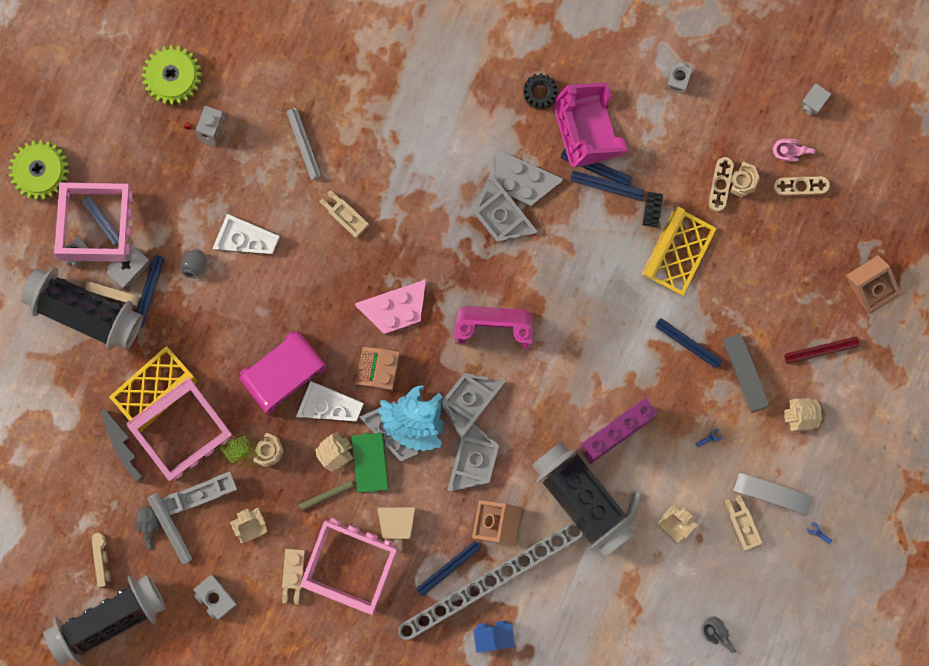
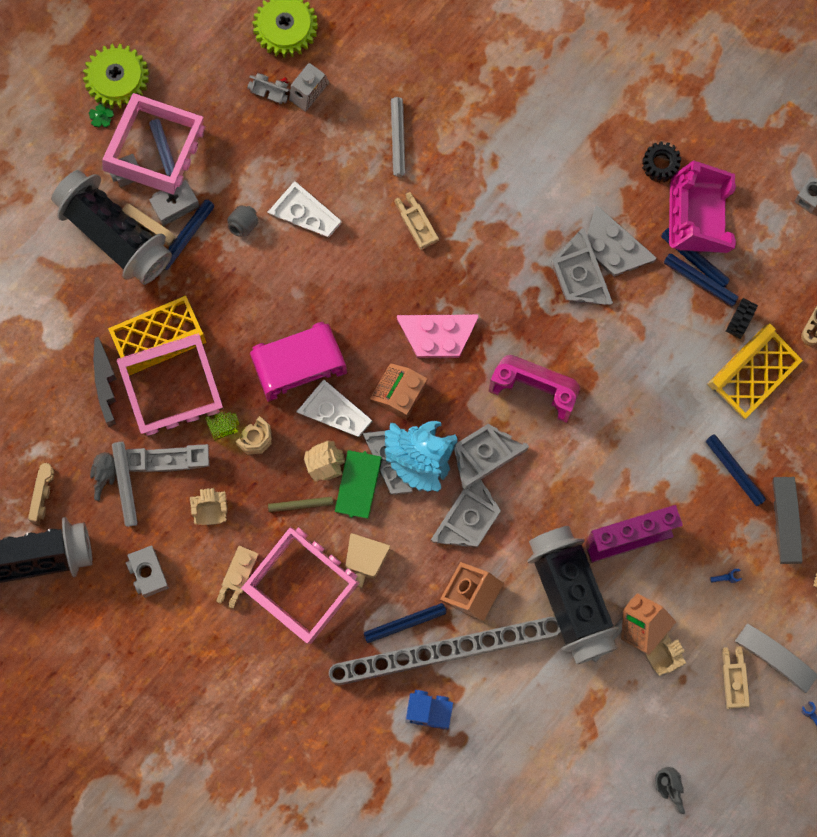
camera: 10 degrees right, 5 degrees down
none -> green plant [88,103,114,128]
none -> light grey hinge [247,73,290,104]
none -> nougat slope [621,593,676,655]

